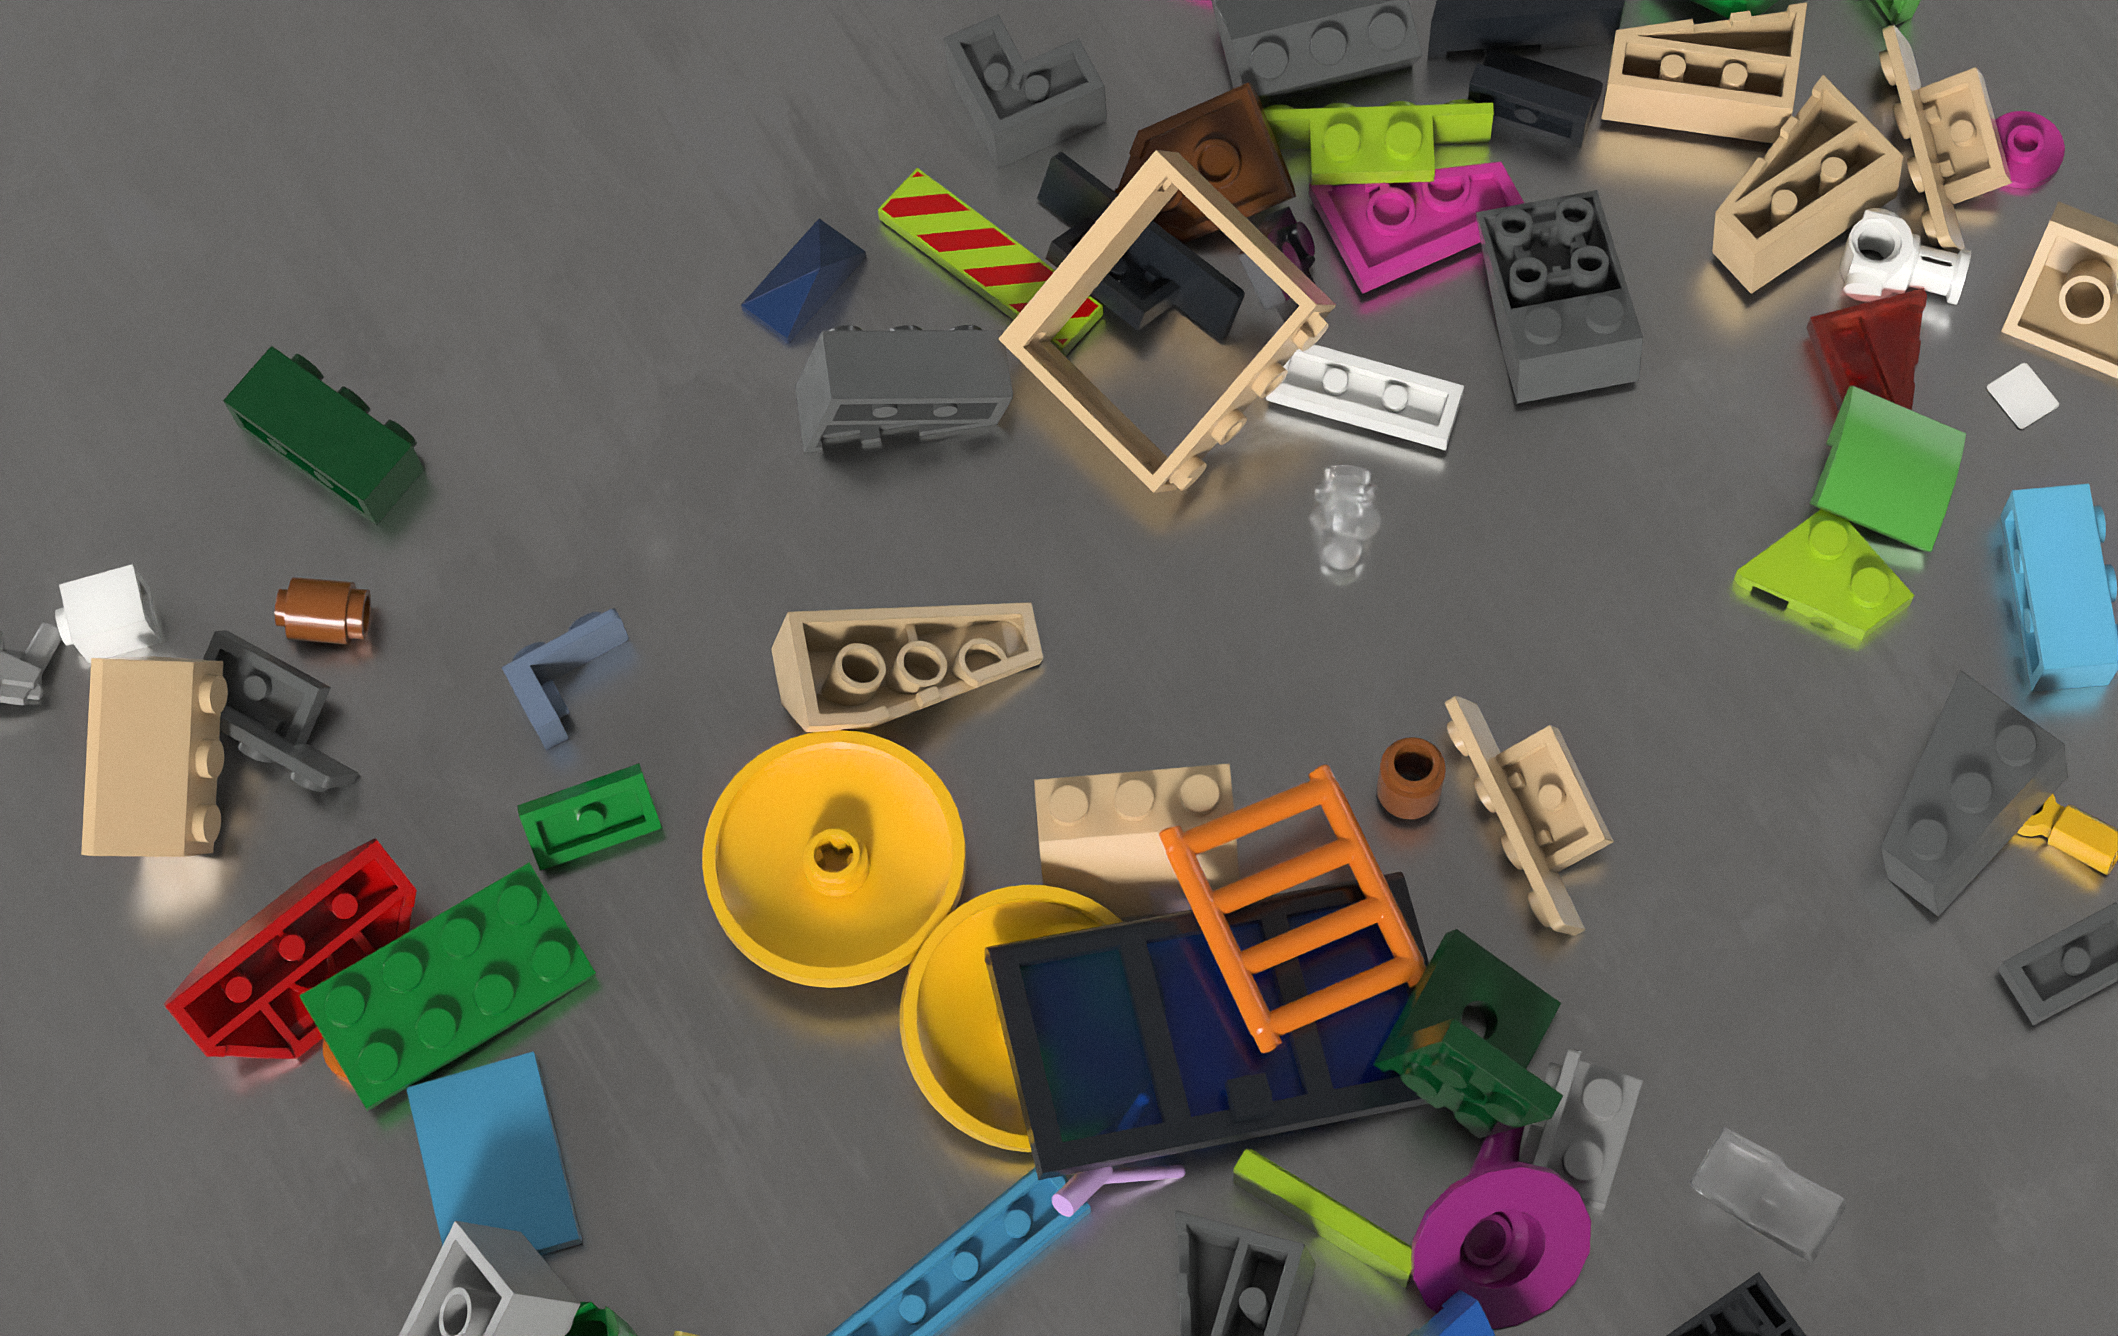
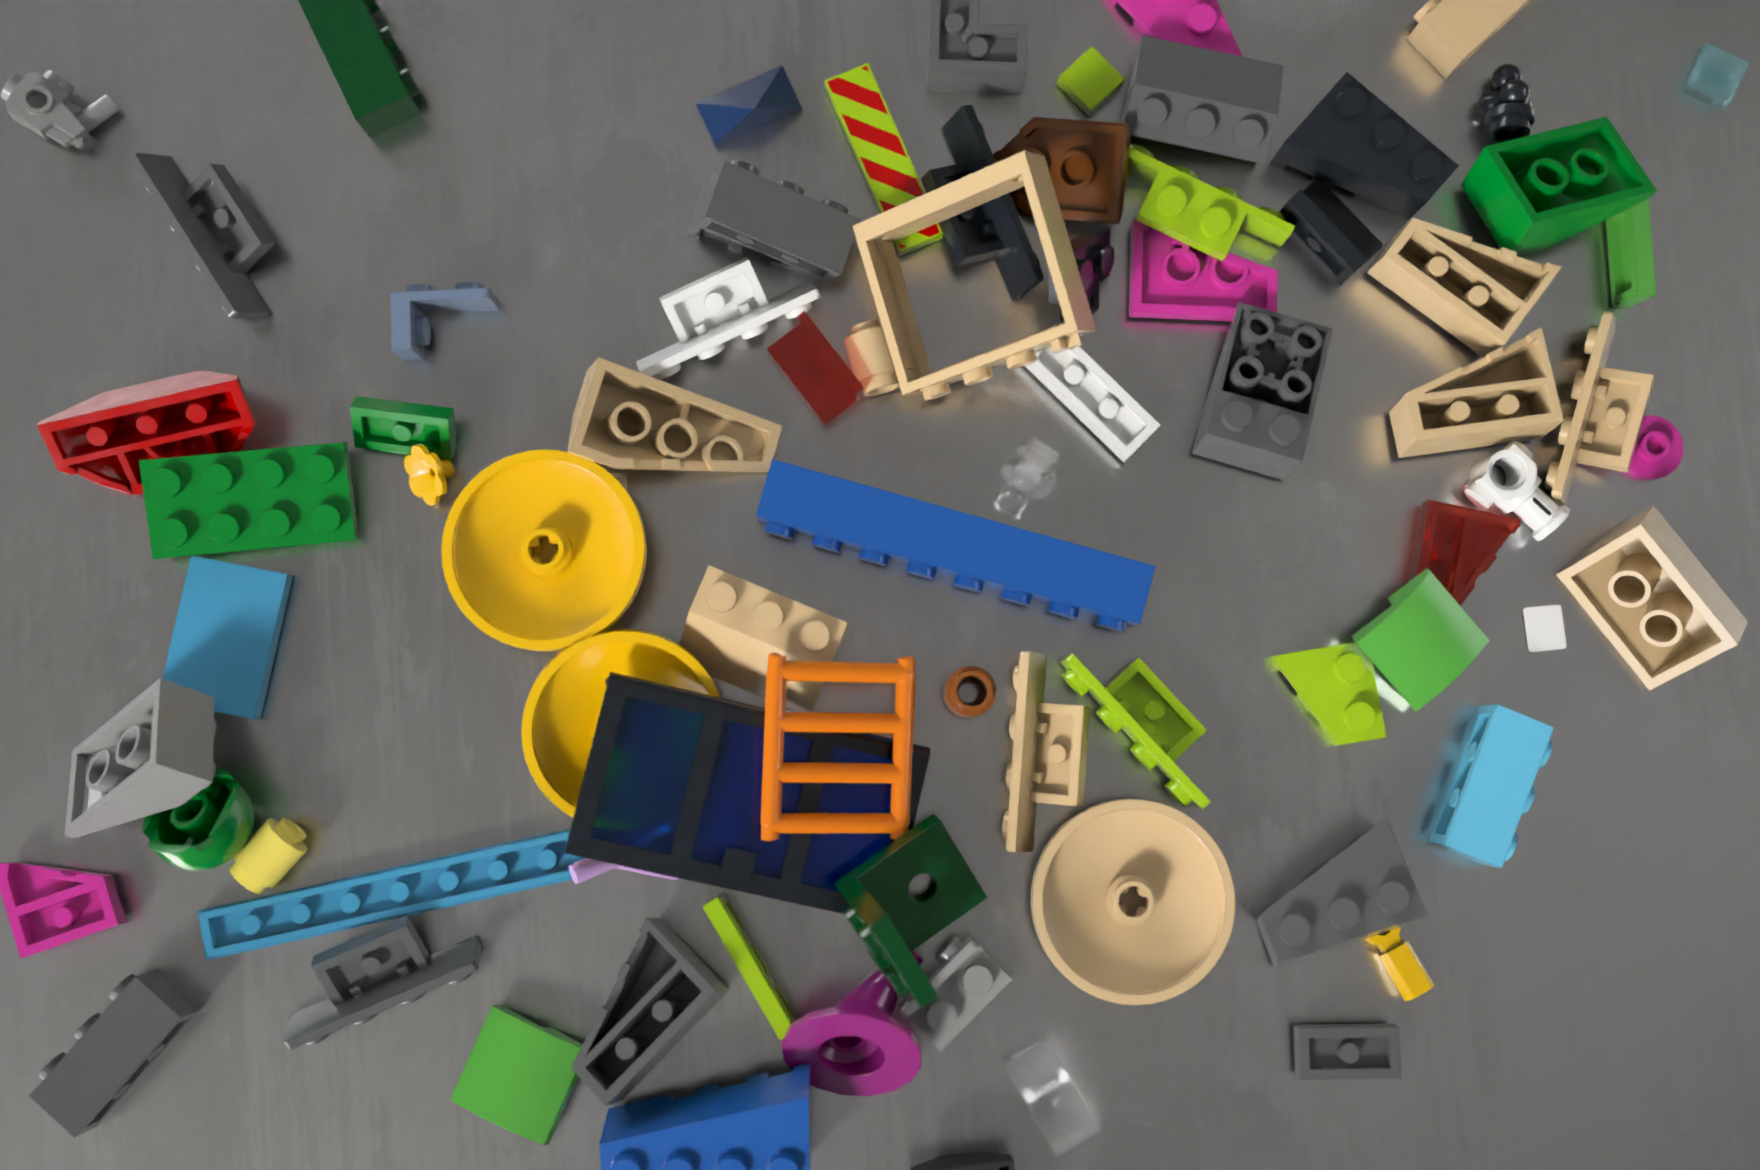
camera: 15 degrees right, 15 degrees up
white brick [55,564,162,663] -> none
tan slope [81,656,228,857] -> none
dark orange brick [275,577,371,645] -> none
none -> yellow plant [404,444,454,506]
none -> white bracket [636,257,821,380]
none -> blue brick [756,459,1156,632]
none -> clear red panel [767,311,864,428]
none -> tan brick [844,320,900,396]
none -> tan dish [1030,799,1235,1005]
none -> lime tile [1056,46,1125,117]
none -> lime bracket [1060,653,1210,809]

